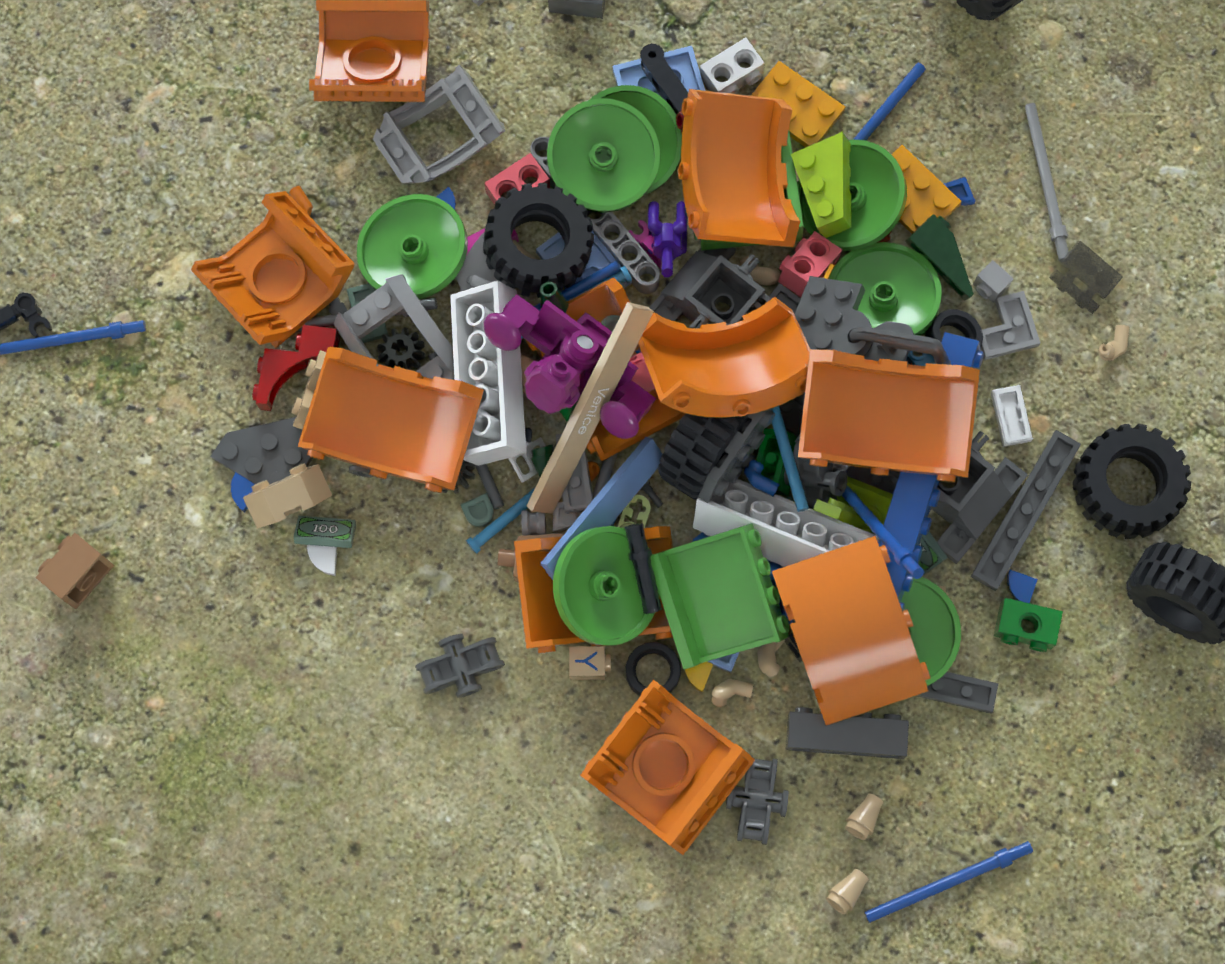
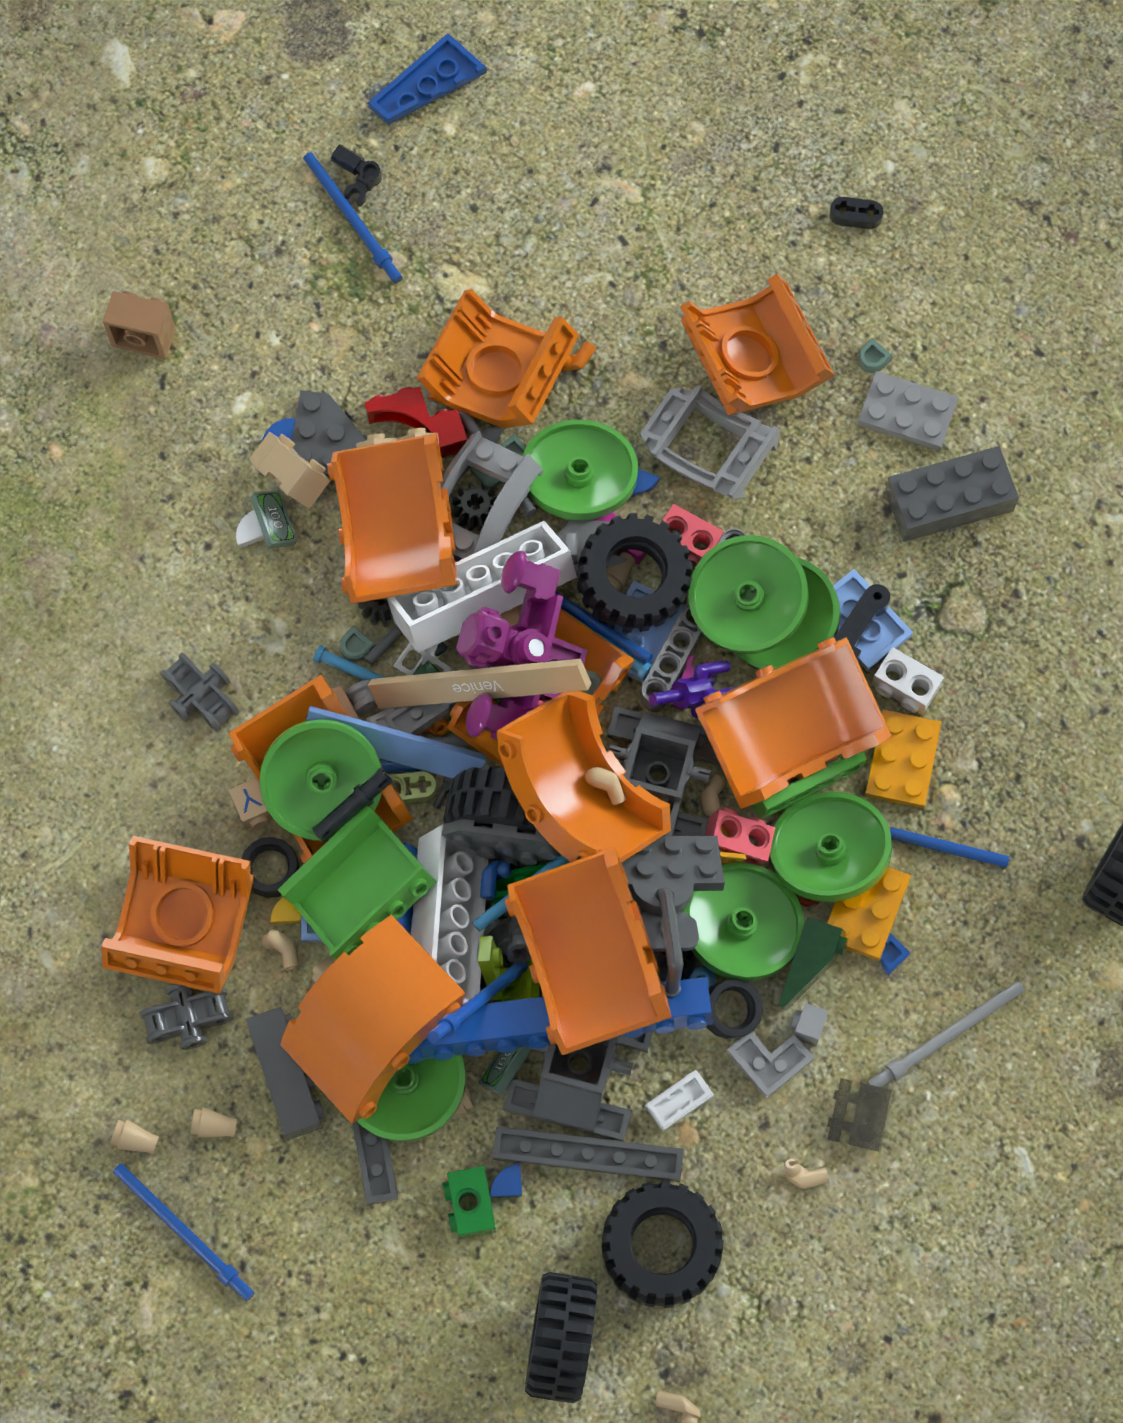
camera: 65 degrees right, 5 degrees down
dark green cone [540,282,568,313] -> none
lime wedge [791,132,851,238] -> none
none -> tan arm [585,767,626,805]

